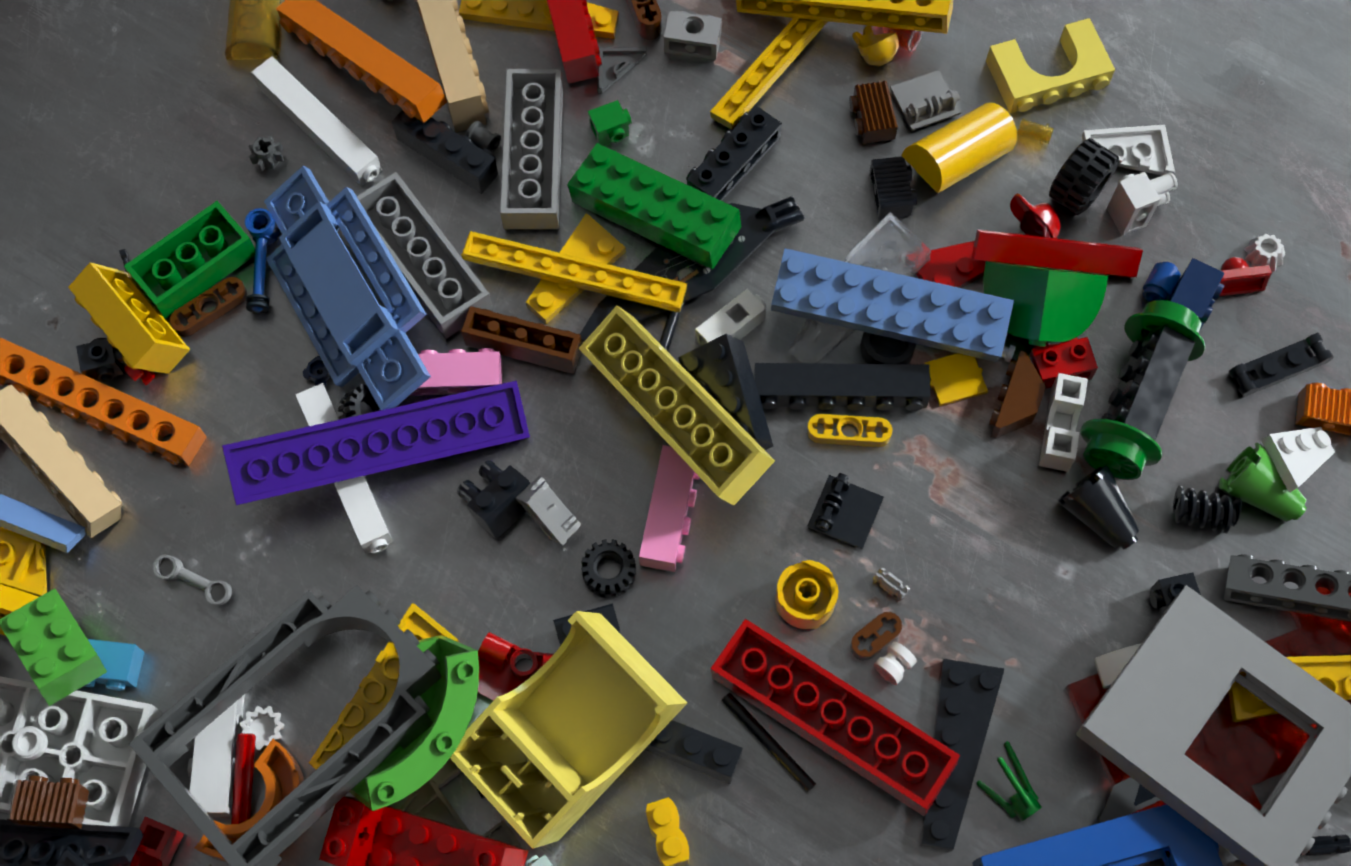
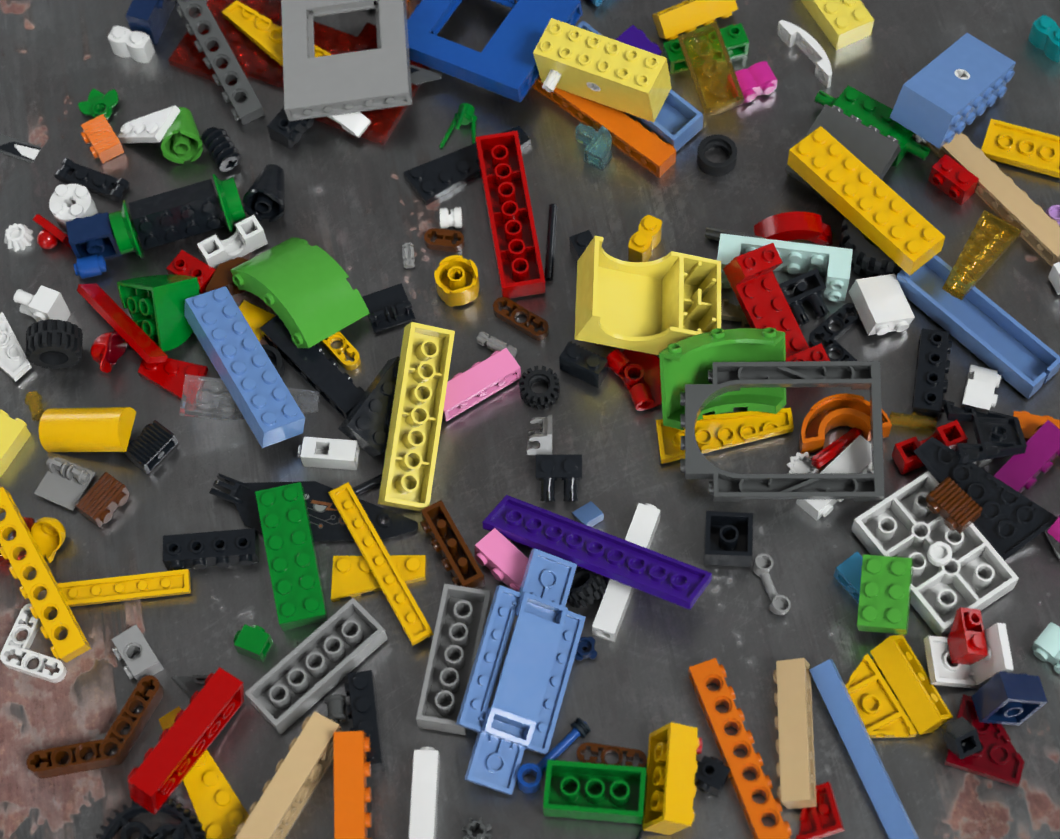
camera: 130 degrees left, 5 degrees down
none -> white brick [49,184,98,231]
none -> bright green panel [230,237,370,348]
none -> light grey axle [476,331,517,358]
none -> reddish brown beam [493,297,549,341]
none -> medium blue slope [572,501,604,527]
none -> black brick [704,511,753,567]

